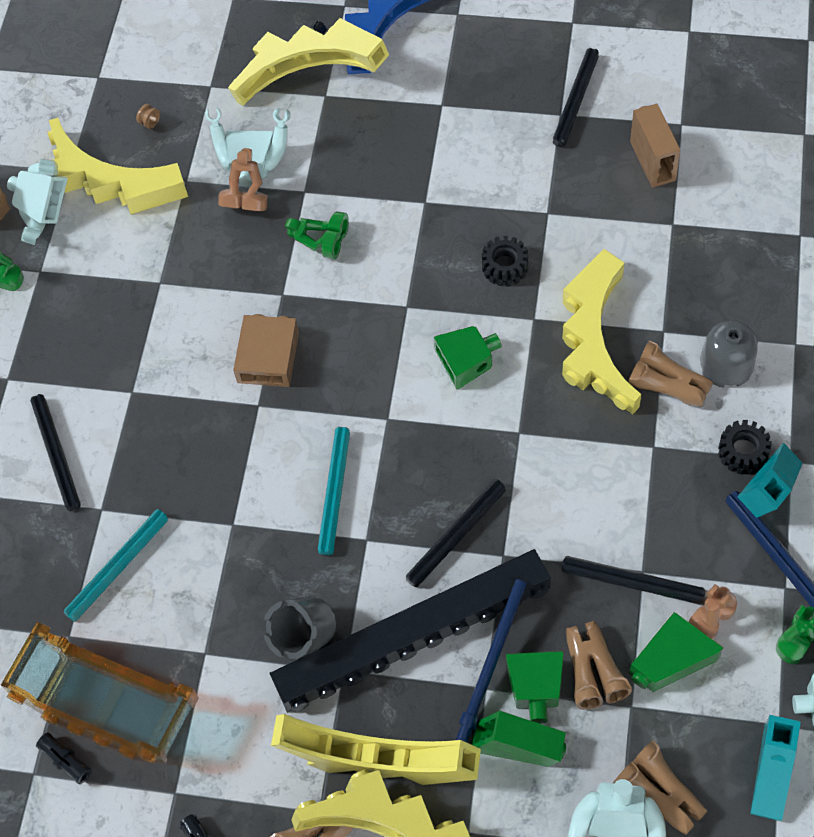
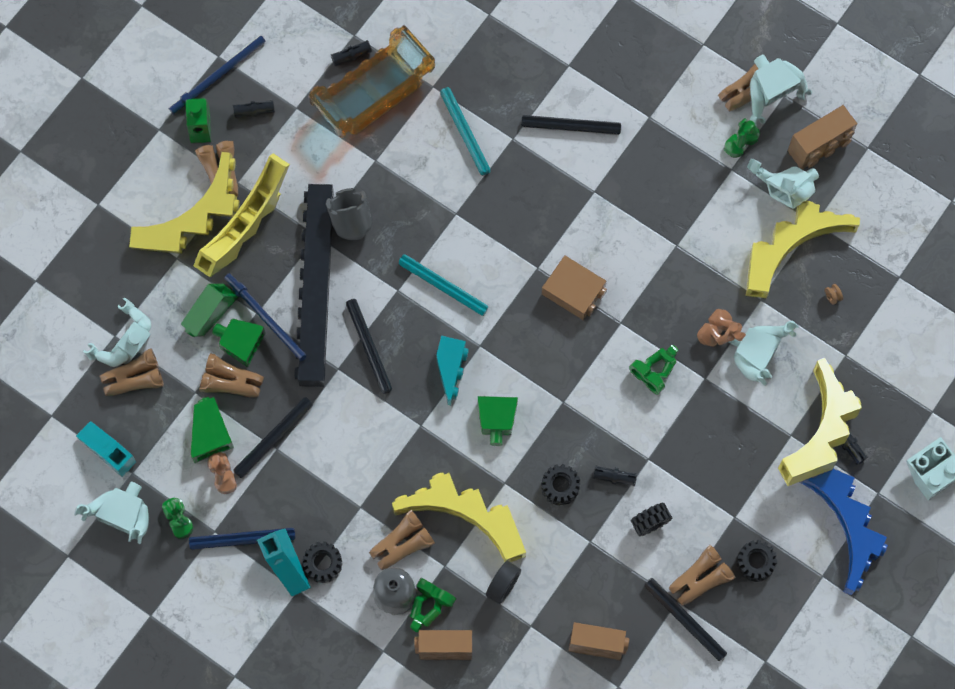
camera: 110 degrees right, 10 degrees up
none -> green piece [410,578,457,632]
none -> medium nougat brick [414,630,472,660]
none -> teal slope [436,336,469,406]
none -> black tyre [486,561,521,604]
none -> black pin [593,465,637,487]
none -> black tyre [630,502,673,537]
none -> medium nougat piece [669,545,735,606]
none -> black tyre [736,540,777,582]

